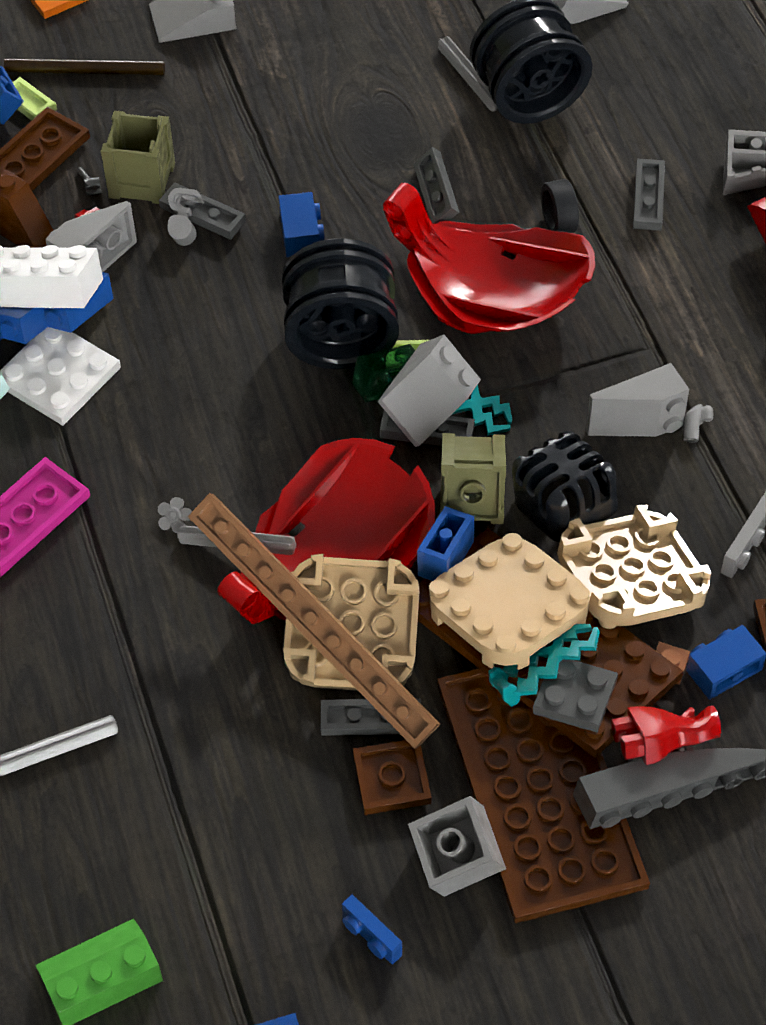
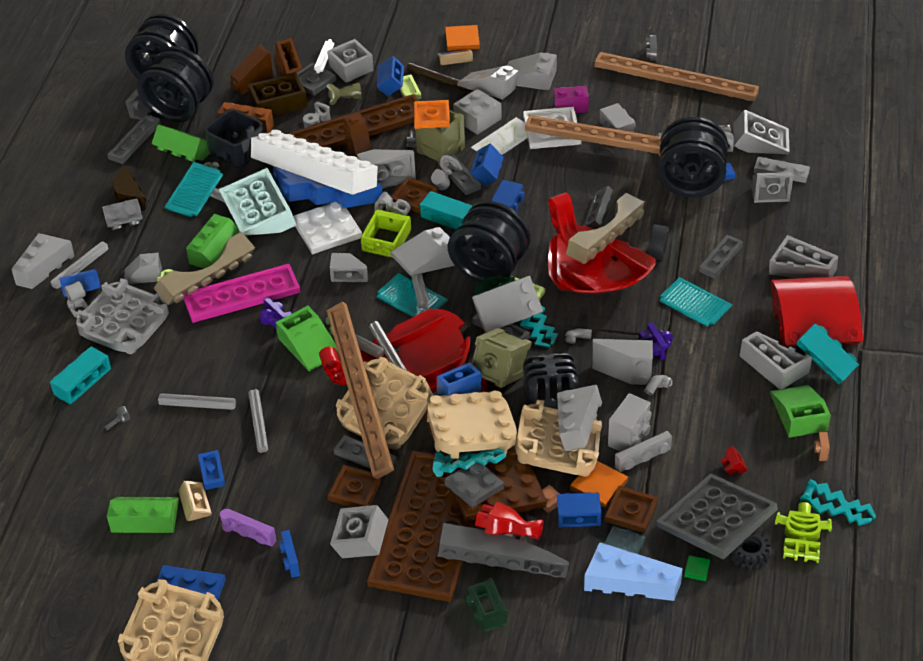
camera: 30 degrees right, 10 degrees down
none -> tan slope [179,481,212,521]
none -> blue plate [198,450,226,490]
none -> medium lavender plate [220,509,277,547]
none -> light grey axle [248,389,268,453]
none -> dark purple hips [260,298,292,330]
none -> bright green slope [276,306,338,371]
none -> light grey slope [330,253,368,282]
none -> lime window [361,209,411,258]
none -> light grey axle [369,321,407,371]
none -> light grey leg [375,192,411,216]
none -> teal window [376,273,448,317]
none -> reddish brown plate [391,177,438,214]
none -> light grey slope [391,227,455,276]
none -> light grey axle [411,273,429,309]
none -> orange tile [414,100,450,129]
none -> teal brick [420,191,472,229]
none -> tan slope [438,50,473,65]
none -> light grey brick [453,89,502,135]
none -> light grey slope [457,66,519,99]
none -> clear green window [465,578,507,632]
none -> blue brick [470,143,504,186]
none -> white sticker [471,117,528,155]
none -> white plate [523,107,581,149]
none -> medium nougat plate [525,115,661,154]
none -> magenta brick [553,86,589,113]
none -> light grey wedge [557,385,602,451]
none -> light grey arm [565,328,592,344]
none -> dark tan arch [566,193,644,264]
none -> orange tile [570,461,628,508]
none -> light grey brick [600,103,636,132]
none -> light grey brick [608,393,652,452]
none -> dark purple hips [638,322,673,360]
none -> teal window [660,277,733,327]
none -> light grey slope [751,172,794,203]
none -> light grey plate [754,157,810,183]

